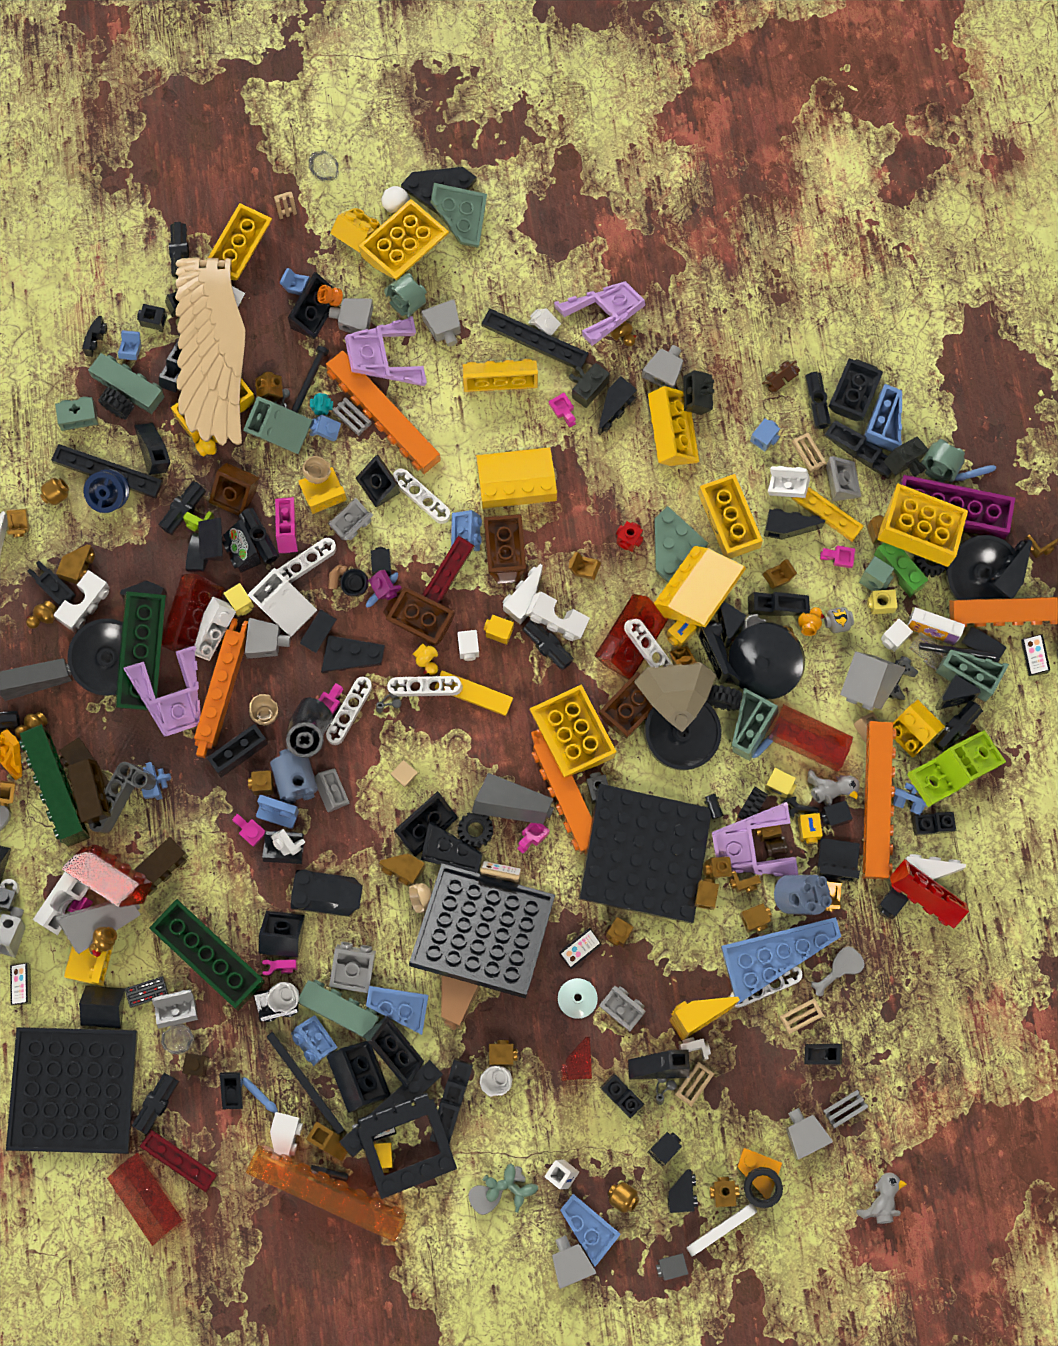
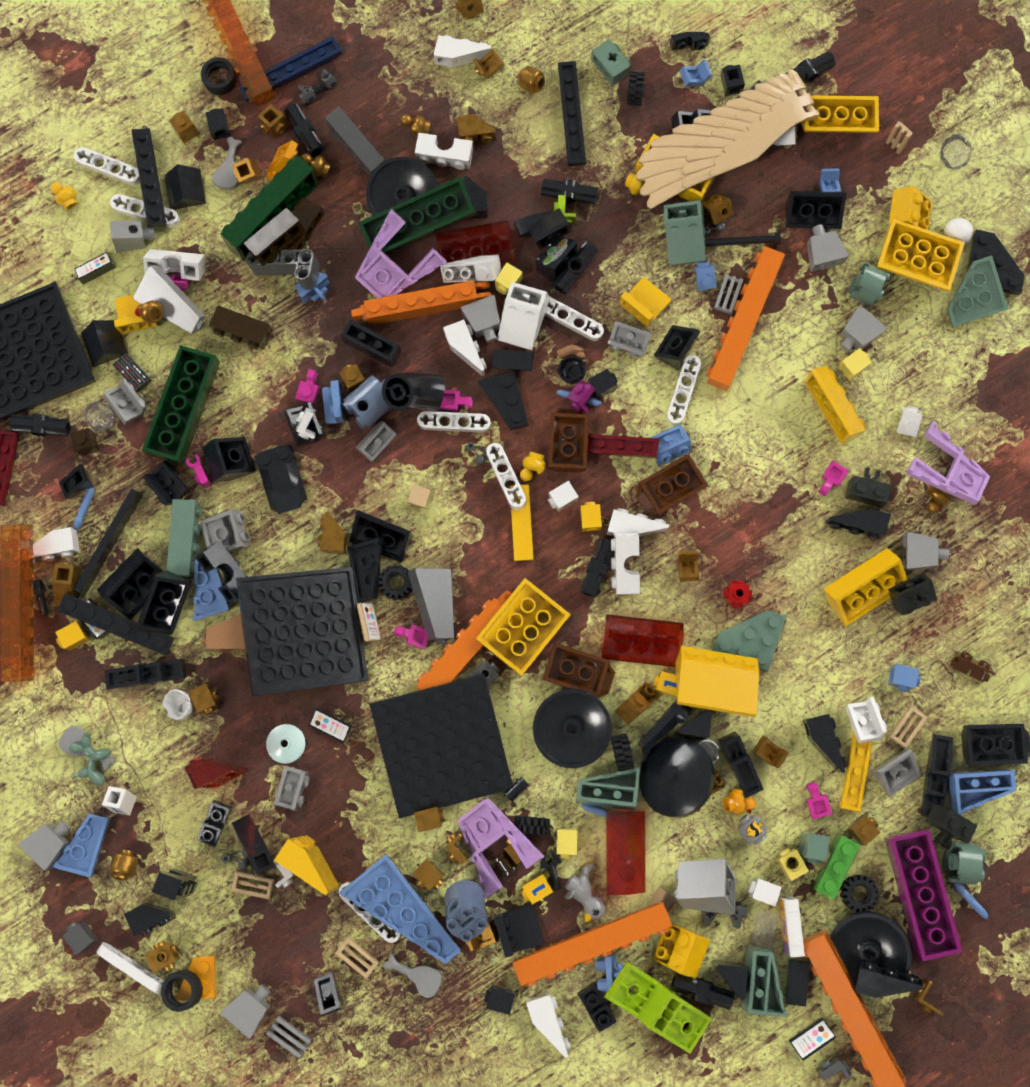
camera: 70 degrees right, 5 degrees up
black hinge [27,561,76,606] -> none
clear red slope [62,845,152,907] -> none
dark blue wheel [83,469,130,513] -> none
sand green brick [88,353,164,414] -> none
black slope [134,423,170,475] -> none
reddish brown slope [209,463,260,516] -> none
tan hair [249,694,278,726] -> none
white hair [267,982,300,1013] -> none
dark pink slope [275,497,298,553] -> none
medium blue bracket [291,1015,338,1066] -> none
tan hair [302,456,331,484] -> none
teal gear [309,393,333,416] -> none
orange wheel [317,285,343,307] -> none
lavender wing [345,316,427,386] -> none
black hinge [356,1093,457,1199] -> none
tan hair [409,883,432,913] -> none
yellow slope [476,447,557,509] -> none
black plate [481,308,589,369] -> none
pearl gold brick [606,917,634,947] -> none
white beam [624,619,673,668] -> none
dark tan brick [634,662,716,732] -> none
yellow brick [698,474,763,559] -> none
pearl gold bracket [703,857,732,880] -> none
black piece [805,372,831,429] -> none
black brick [820,801,853,829] -> none
yellow slope [877,483,968,567] -> none
red wedge [890,859,969,929] -> none
black bar [918,642,996,661] -> none
none -> black arch [195,540,248,604]
none -> white slope [443,320,487,376]
none -> light yellow brick [838,348,872,381]

